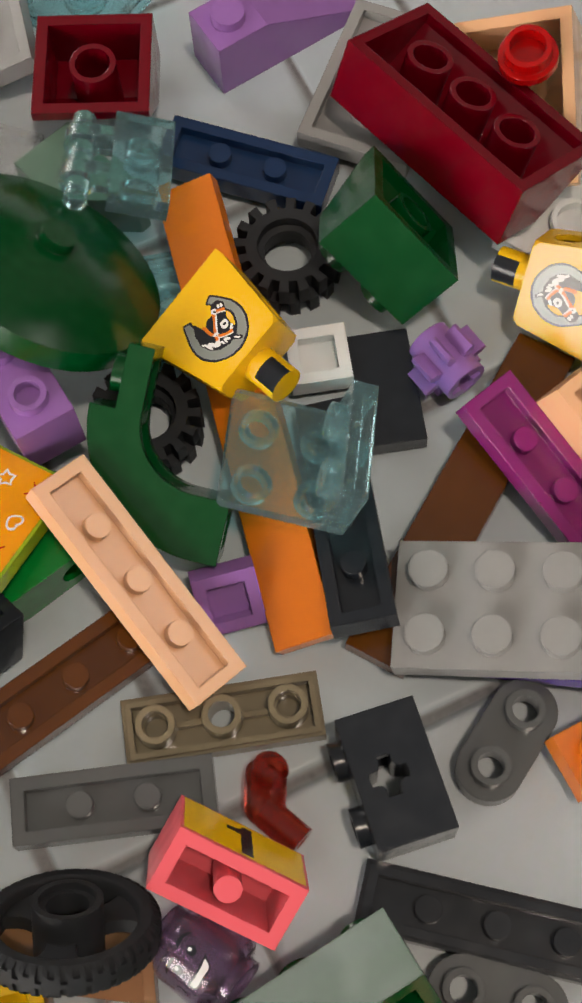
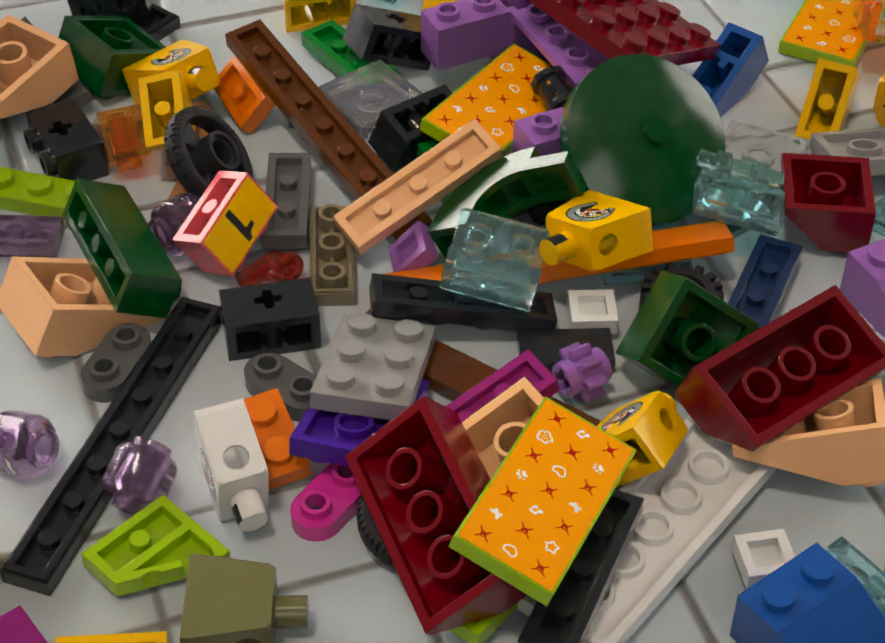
camera: 90 degrees right, 25 degrees down
red plate [498,24,559,86] -> none

